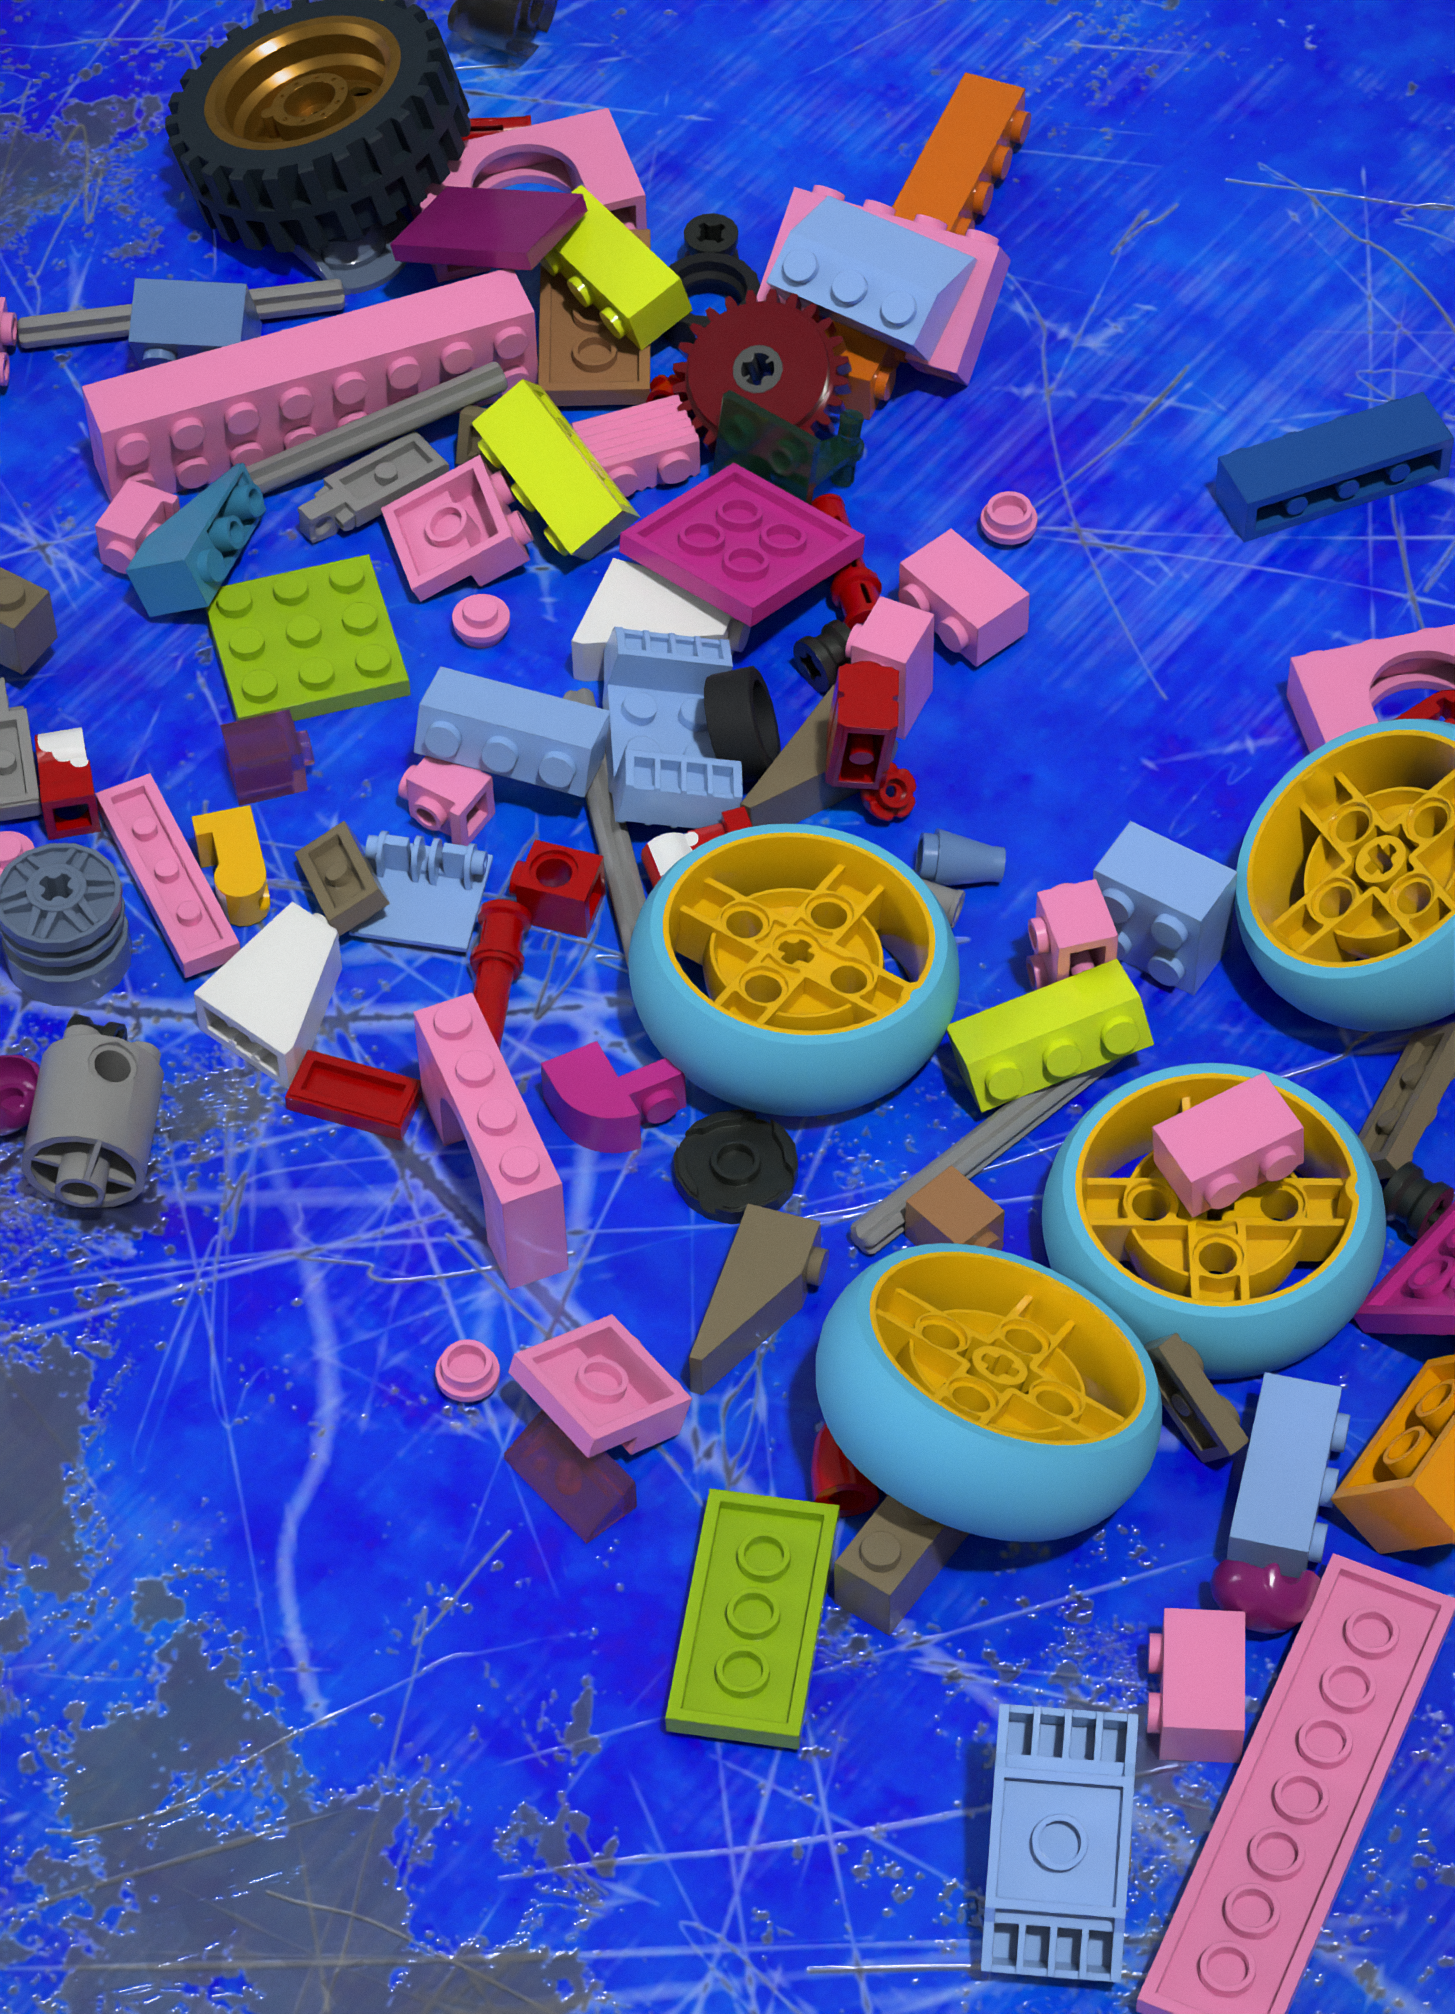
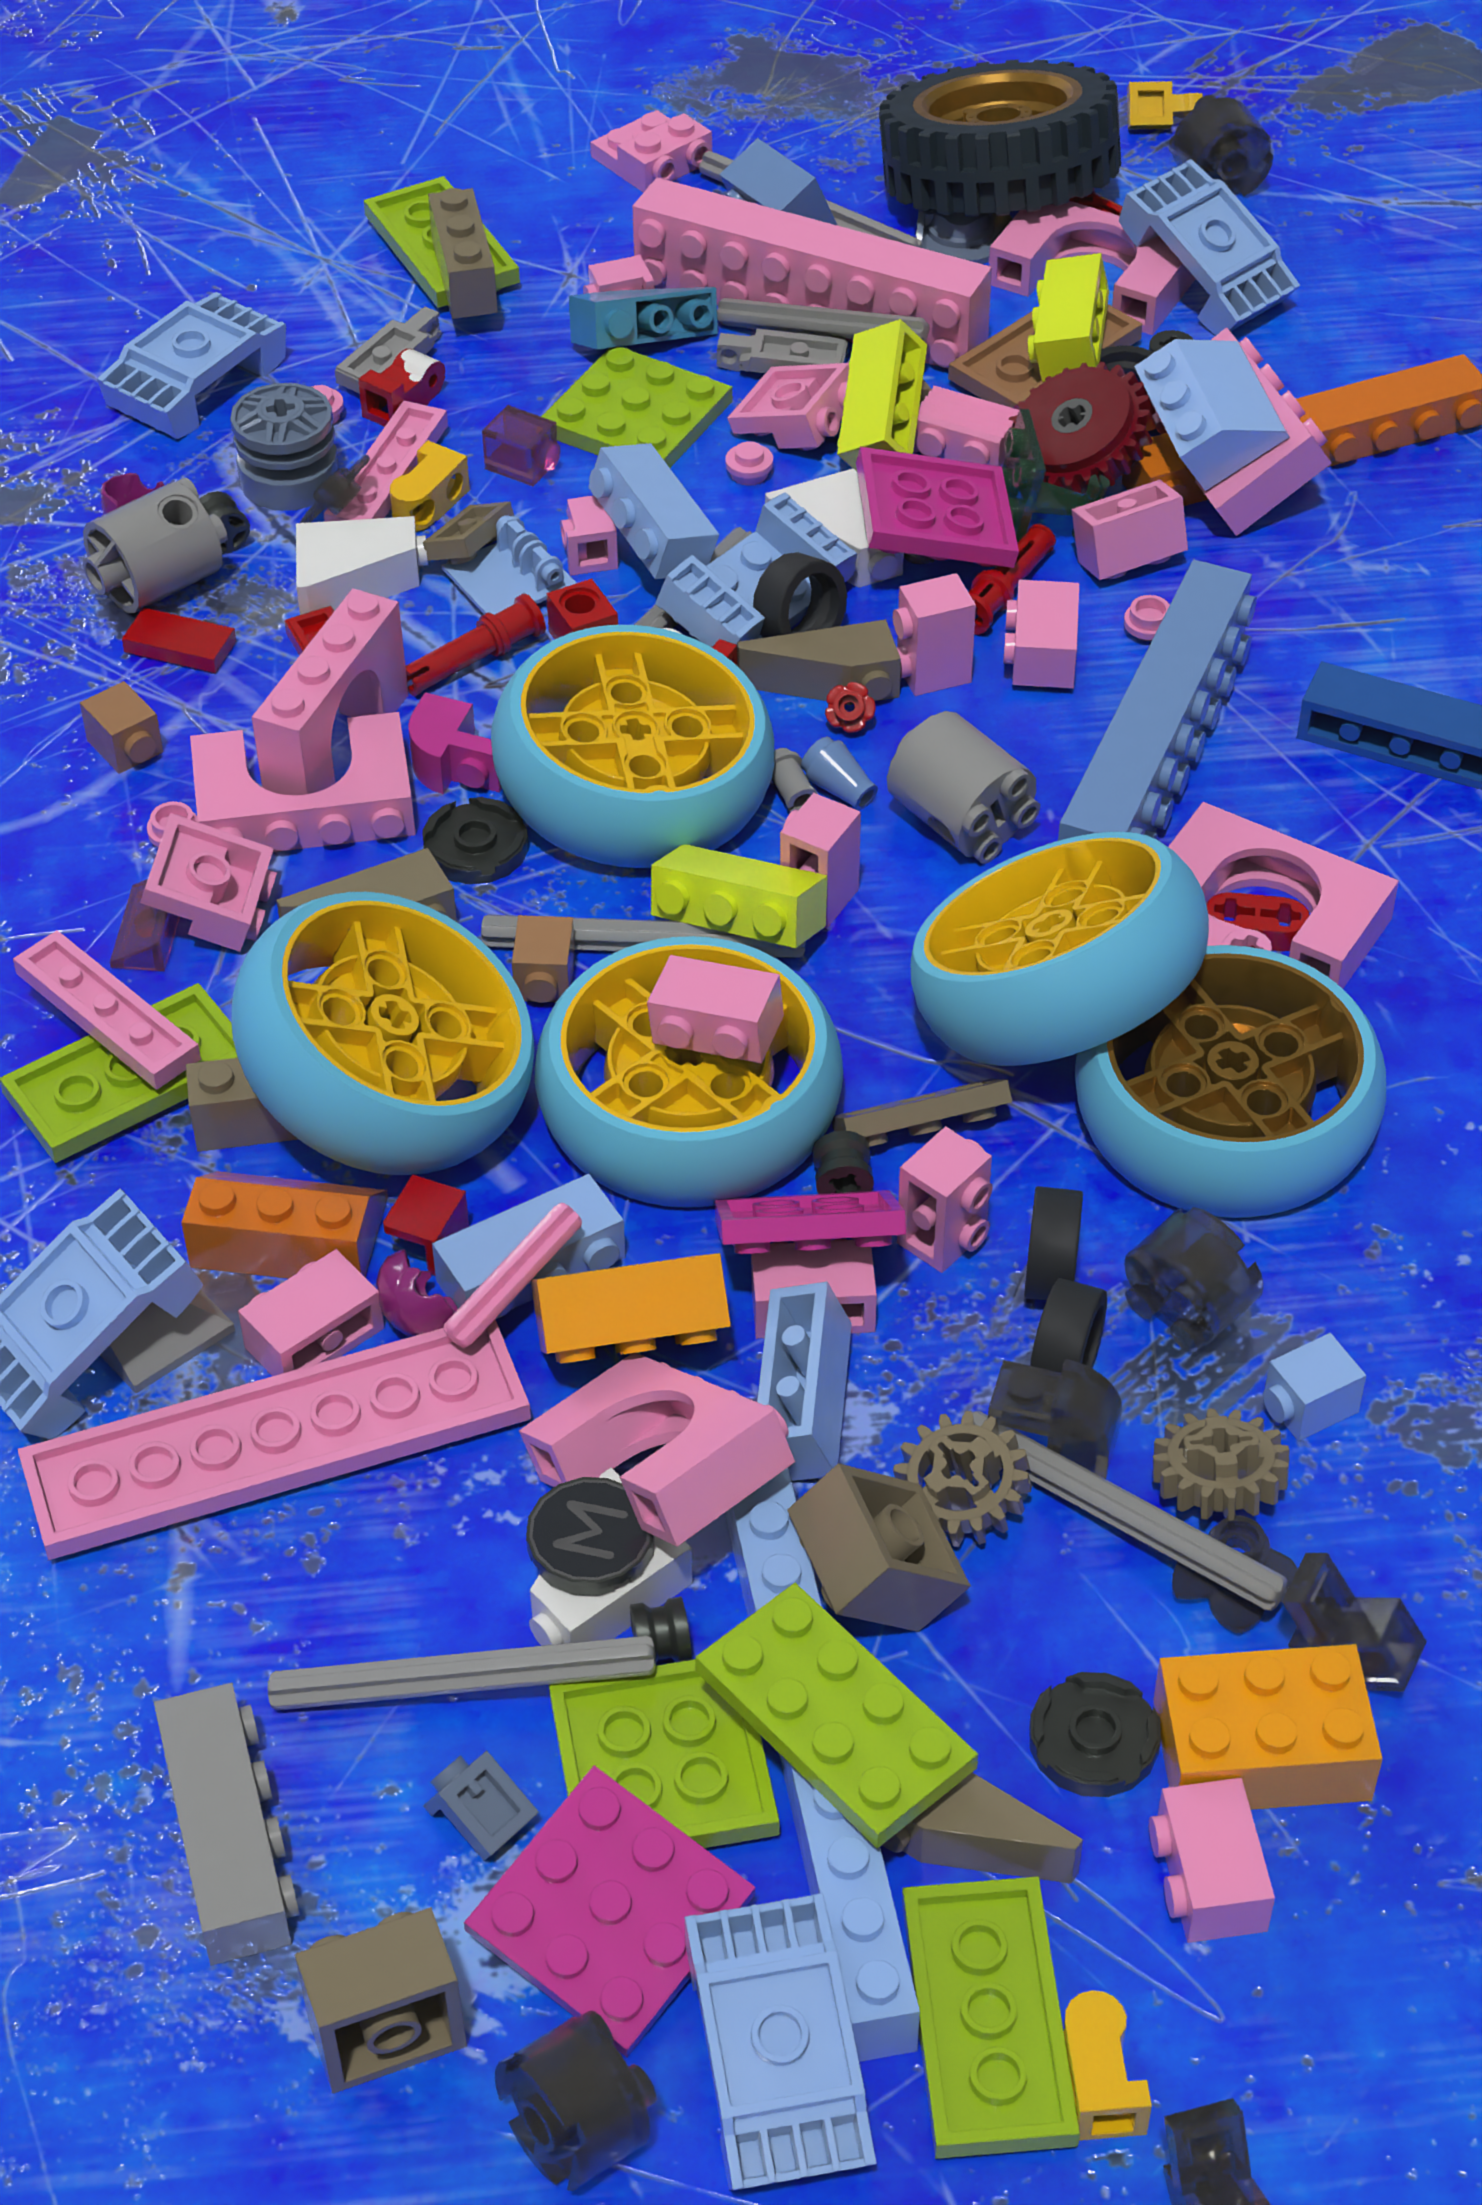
camera: 45 degrees right, 5 degrees down
magenta tile [390,186,588,271] -> none
red brick [825,661,899,790] -> none
light blue brick [1093,821,1237,995] -> none
dark tan plate [1144,1333,1250,1463] -> none
none -> bright pink plate [13,930,201,1090]
none -> brick [80,681,163,774]
none -> red tile [122,607,237,673]
none -> orange slope [181,1171,388,1279]
none -> bright pink arch [190,712,416,852]
none -> clear smoke plate [300,455,371,523]
none -> red panel [383,1174,469,1276]
none -> bright pink axle [443,1202,582,1348]
none -> light grey cylinder [887,711,1040,864]
none -> medium blue brick [1058,559,1257,841]
none -> bright pink brick [1072,480,1188,580]
none -> light blue plate [1119,159,1300,336]

